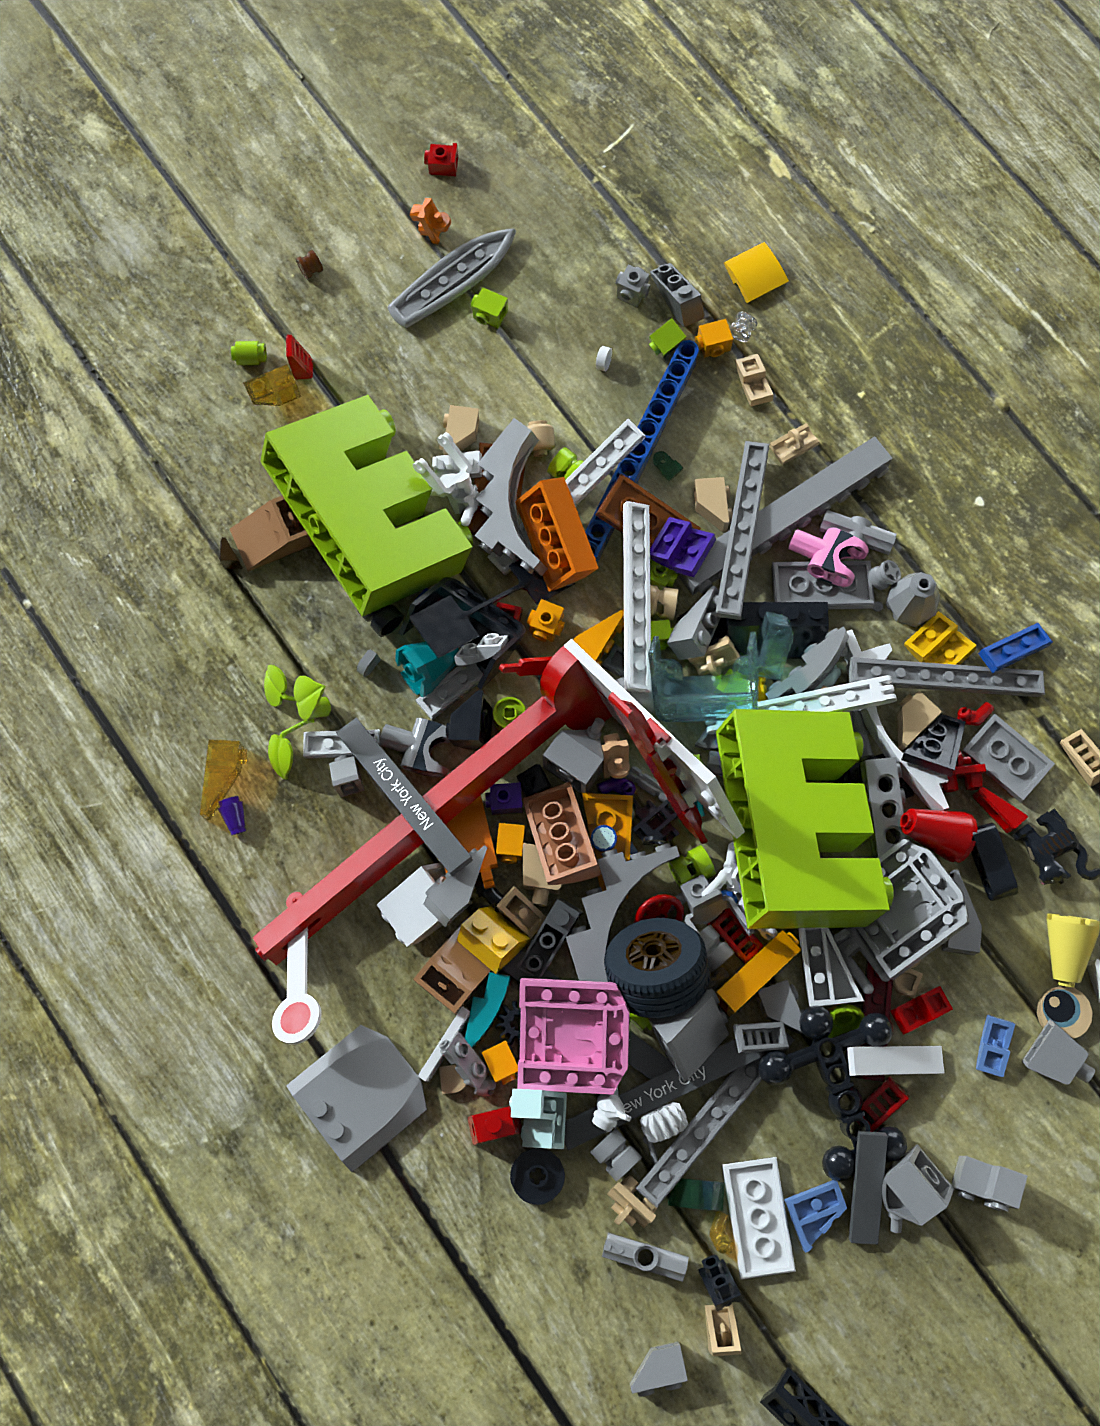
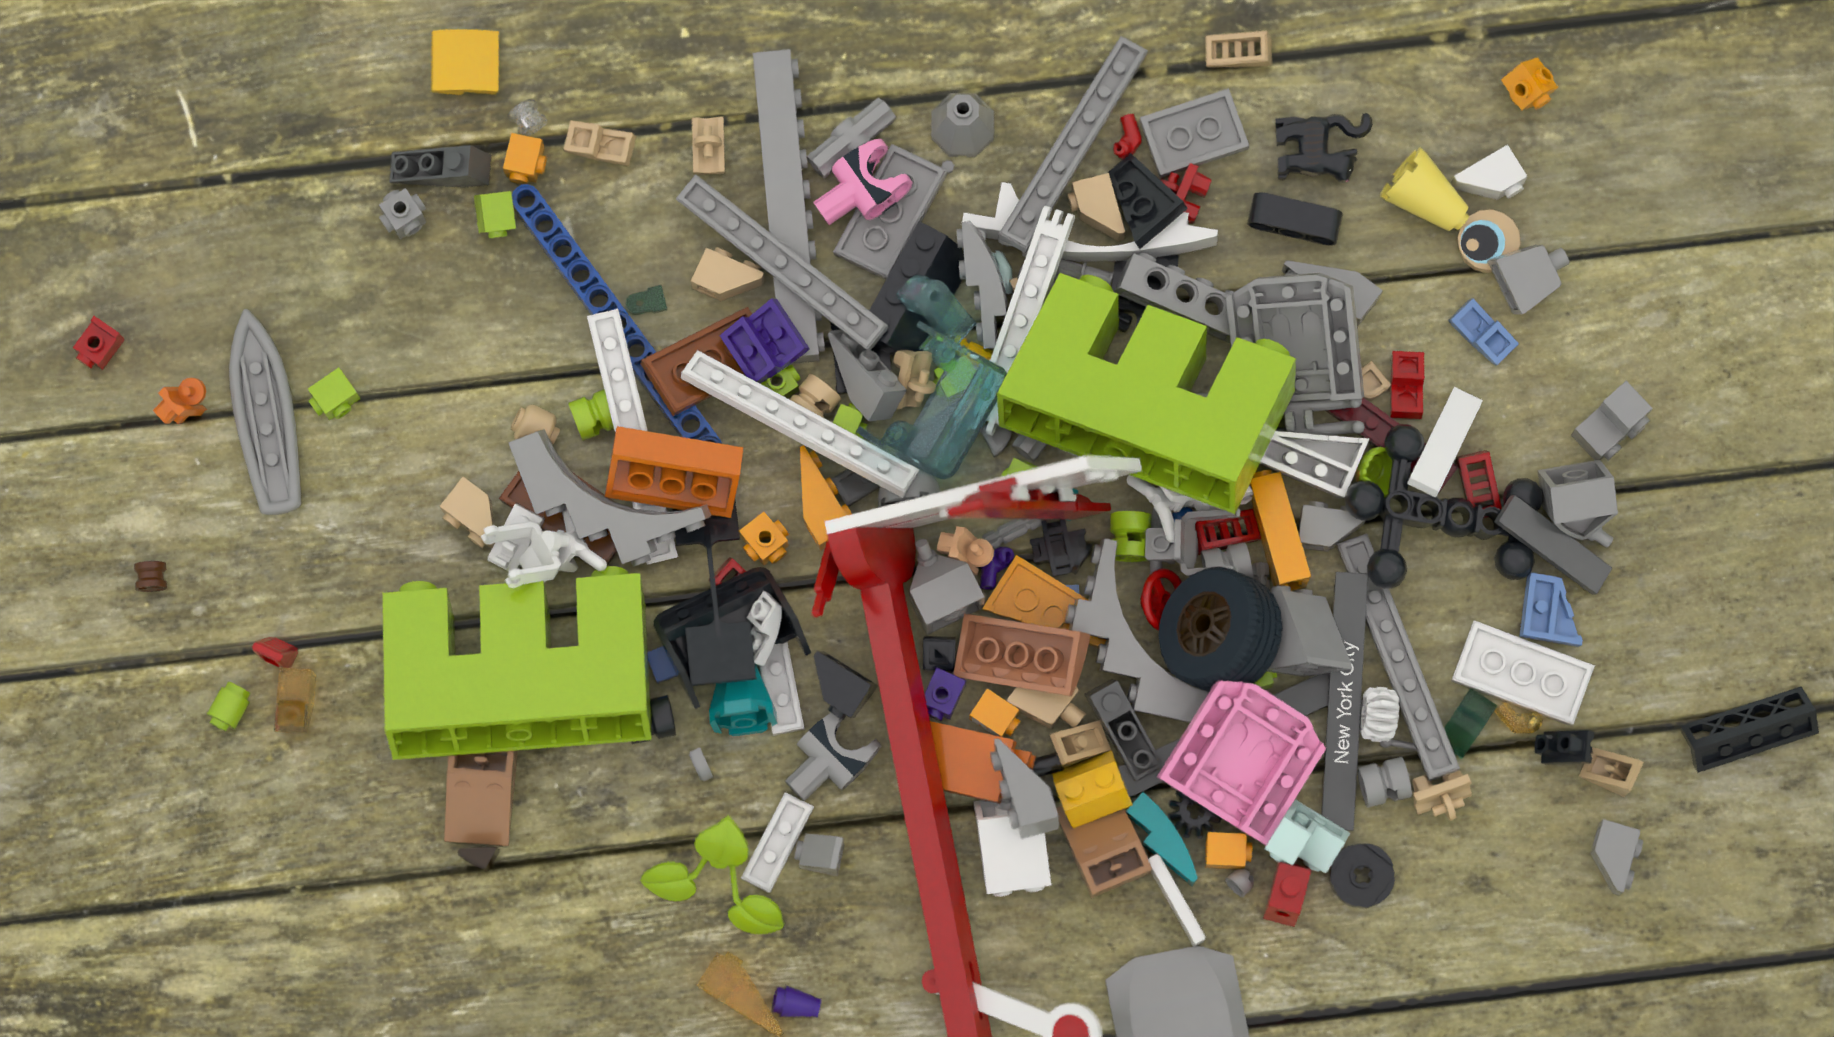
camera: 60 degrees left, 5 degrees up
dark grey tile [336,717,473,876] -> none
light grey hinge [439,1031,490,1090] -> none
tan tile [439,1065,466,1095] -> none
lime wheel [493,697,526,733] -> none
light aqua tile [591,825,617,852] -> none
white animal [592,1088,632,1132] -> none
white tile [596,346,612,372] -> none
light grey piece [602,1232,689,1282] -> none
light grey slope [733,1022,789,1054] -> none
light grey wheel [869,560,901,590] -> none
red cone [900,809,978,863] -> none
yellow slope [904,611,977,665] -> none
red slope [972,786,1028,834] -> none
blue tile [978,623,1053,673] -> none

